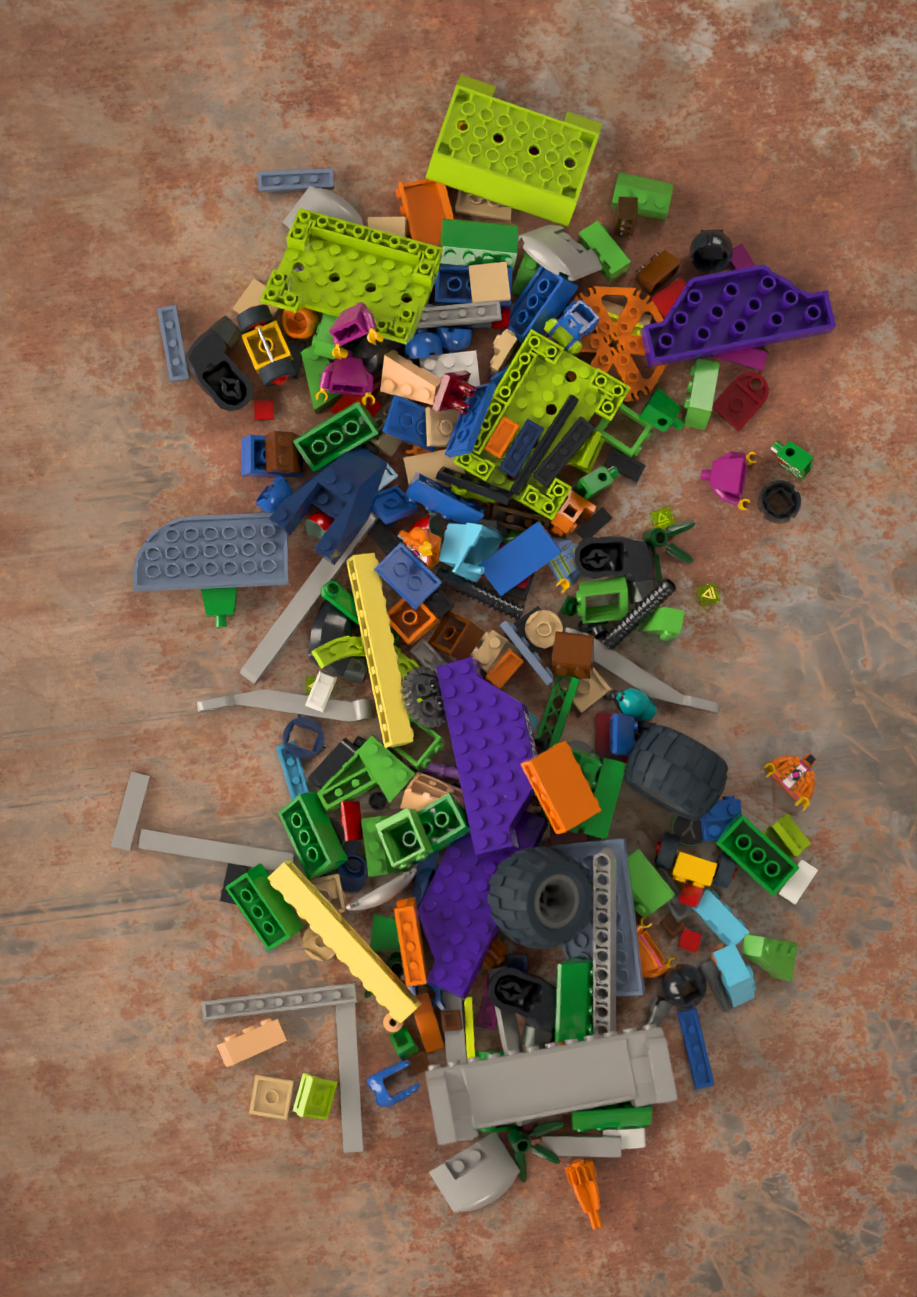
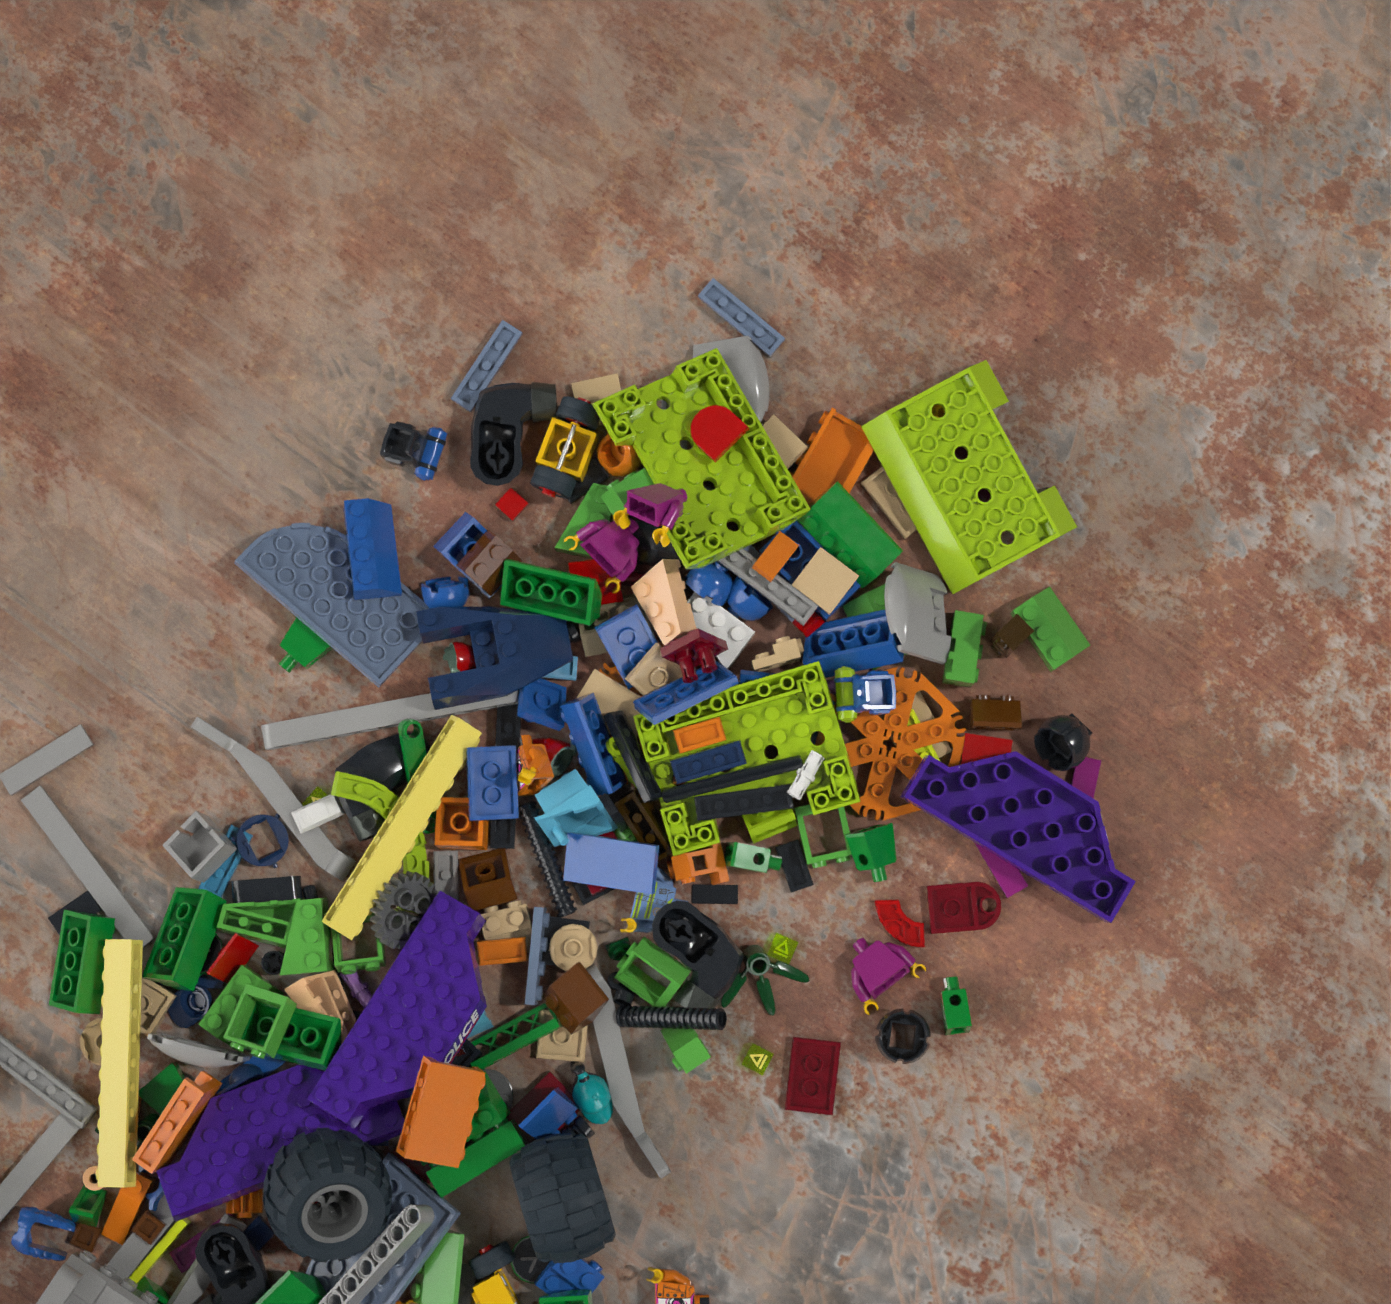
camera: 50 degrees right, 0 degrees up
bright green wedge [684,358,720,430] -> none
none -> light grey piece [163,811,237,883]
none -> blue slope [344,498,402,600]
none -> black piece [380,421,447,481]
none -> red tile [690,405,749,463]
none -> orange tile [752,531,799,582]
none -> dark red tile [785,1037,841,1115]
none -> white pin [787,750,825,800]
none -> red tile [875,900,925,947]

